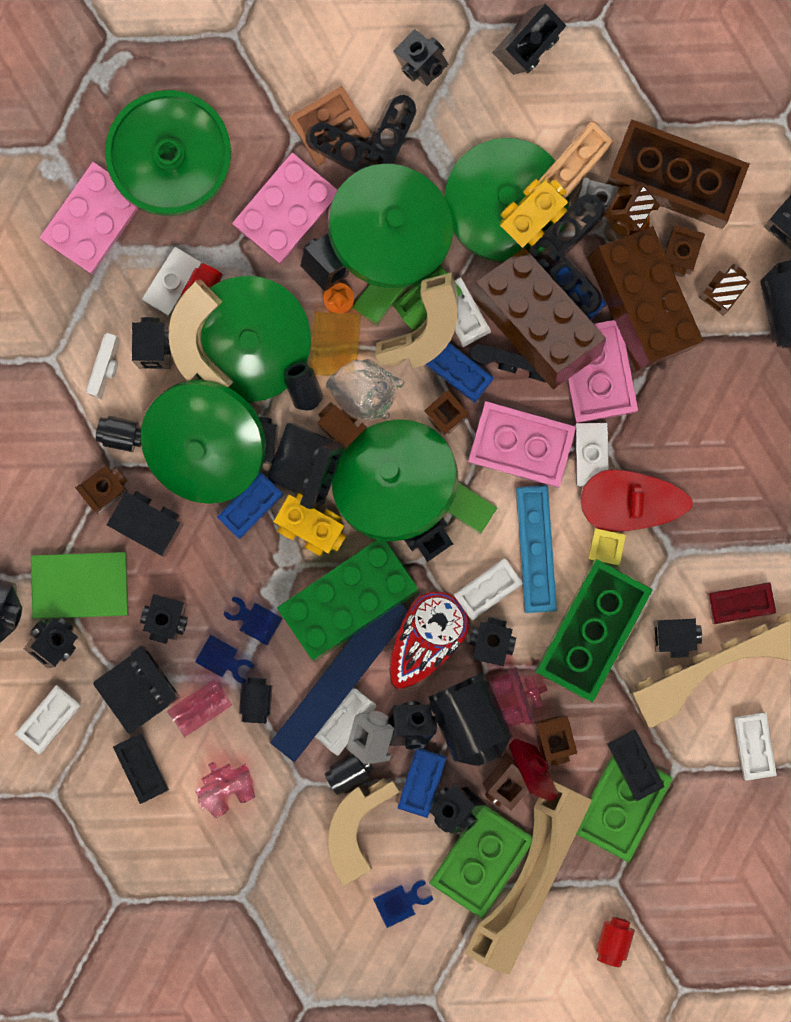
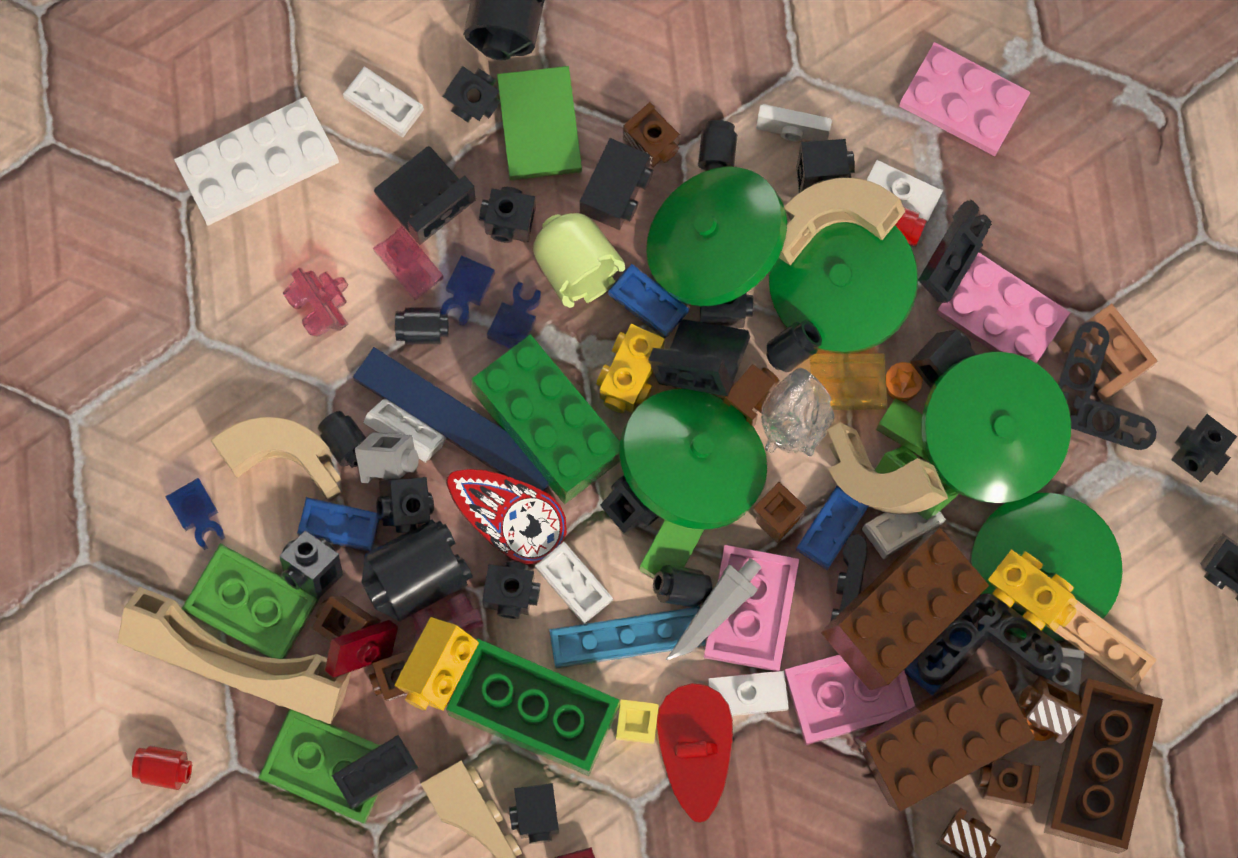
camera: 85 degrees right, 10 degrees down
green dish [105,90,232,216] -> none
black plate [113,732,170,804] -> none
none -> white plate [174,97,339,226]
none -> yellow brick [395,617,479,711]
none -> yellowish green cylinder [533,213,625,308]
none -> black brick [653,565,712,607]
none -> light grey bar [666,558,762,660]
none -> black hinge [918,200,992,303]

